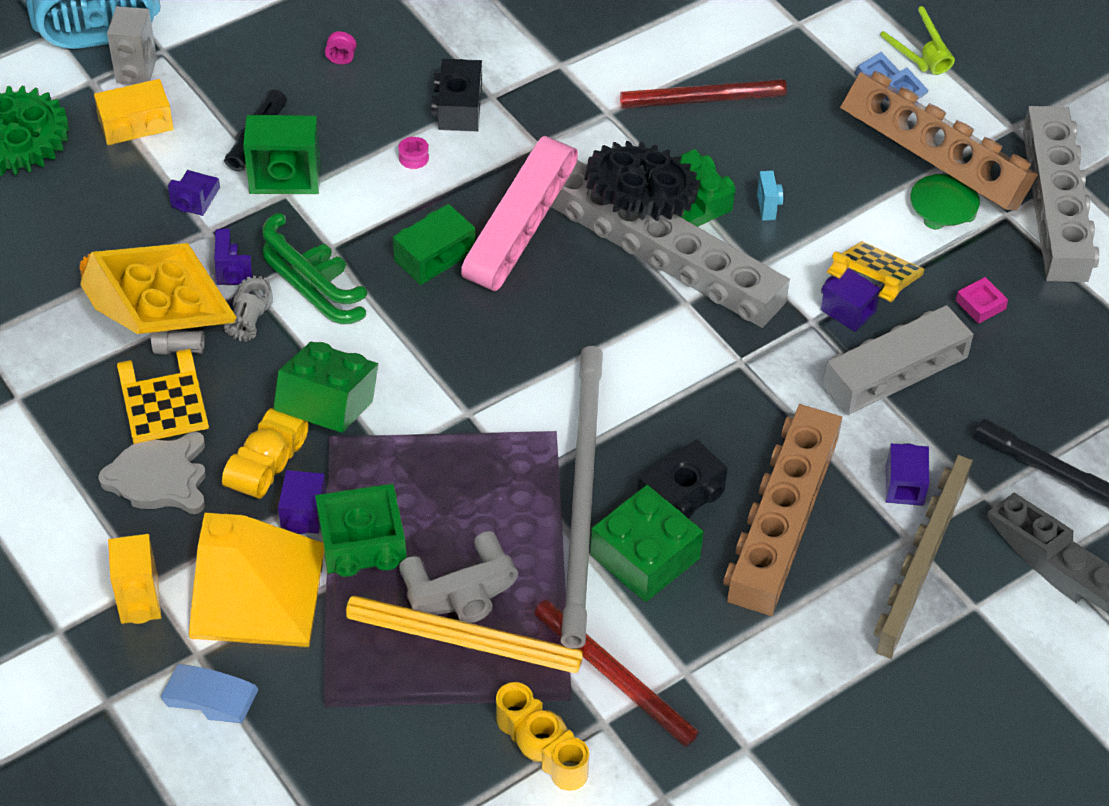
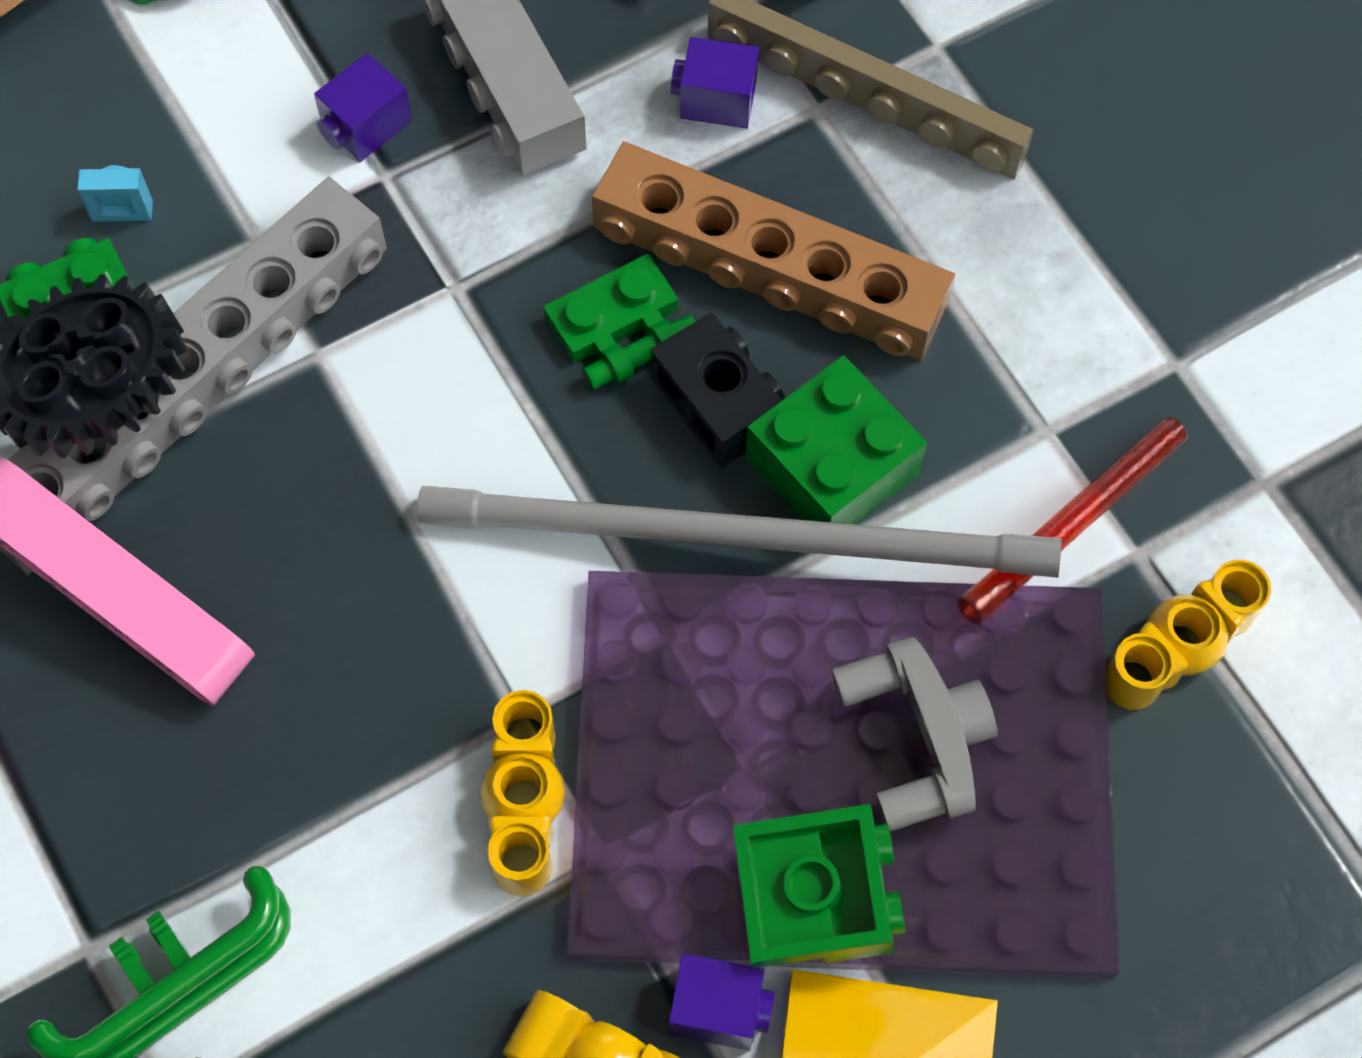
camera: 85 degrees left, 15 degrees up
green brick [273,341,379,433] -> none
yellow axle [346,596,583,673] -> none
green brick [393,204,476,285] -> none
yellow flag [826,241,925,302] -> none
none -> yellow piece [480,690,565,897]
none -> green plate [543,254,696,390]

